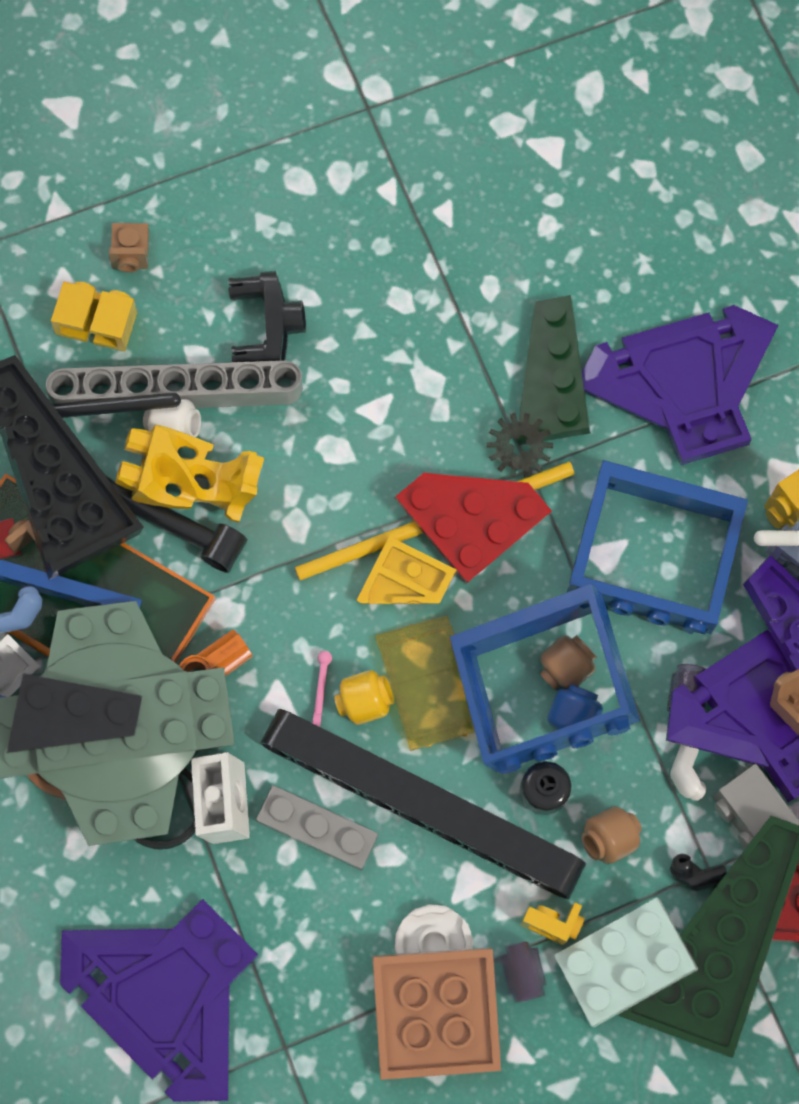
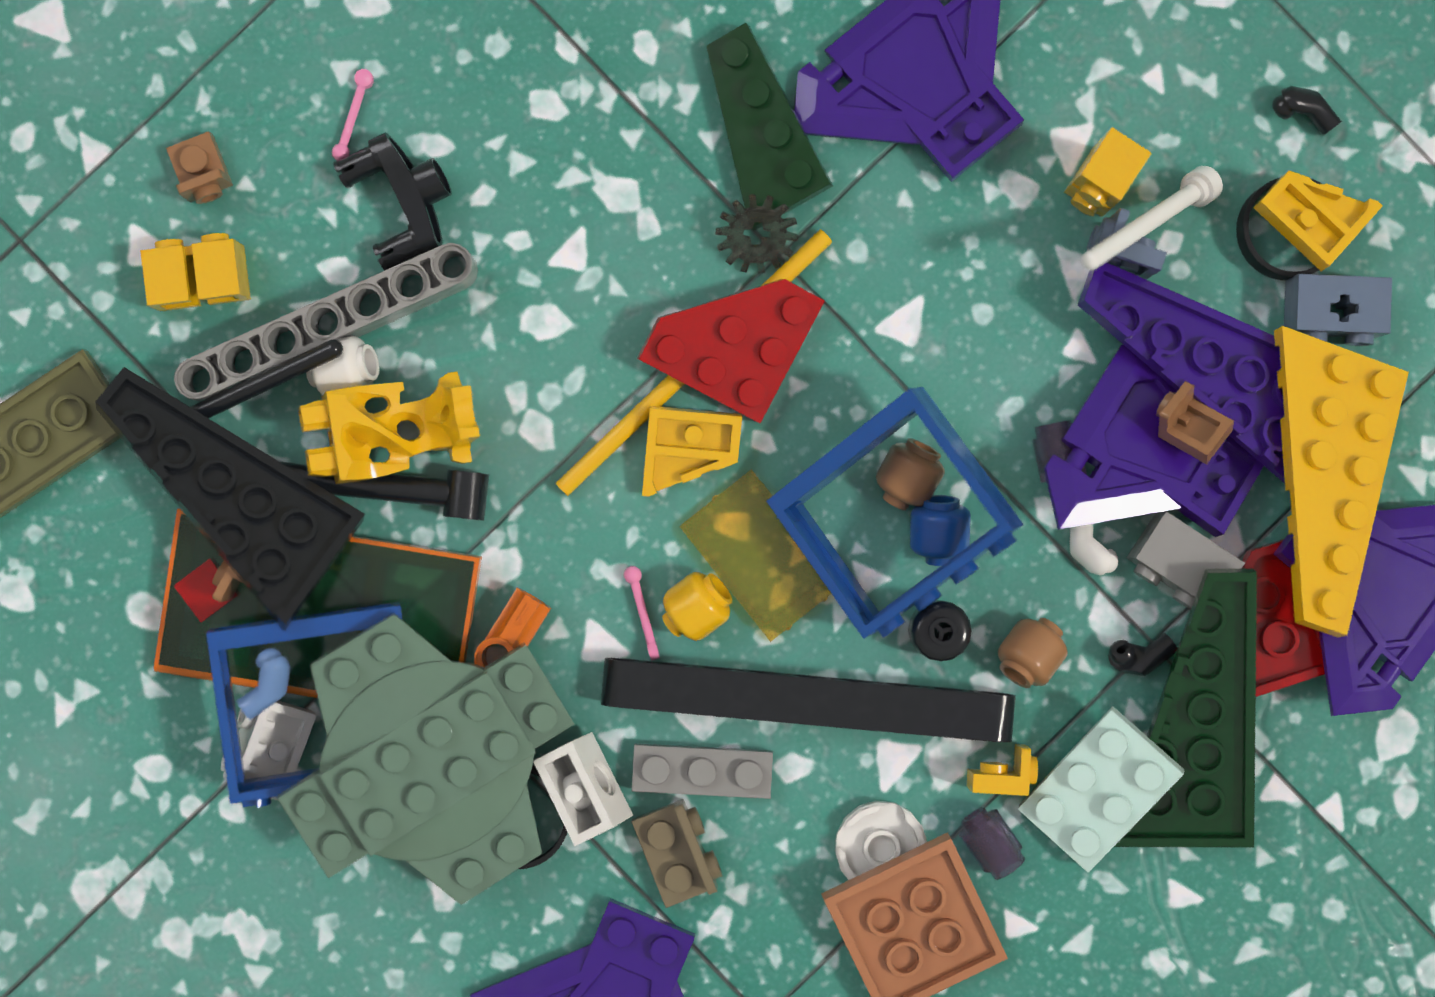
camera: 15 degrees left, 15 degrees up
black wing [7,673,142,754] -> none
blue window [566,460,748,635] -> none
none -> bright pink hinge [332,69,374,160]
none -> dark tan bracket [631,799,723,908]

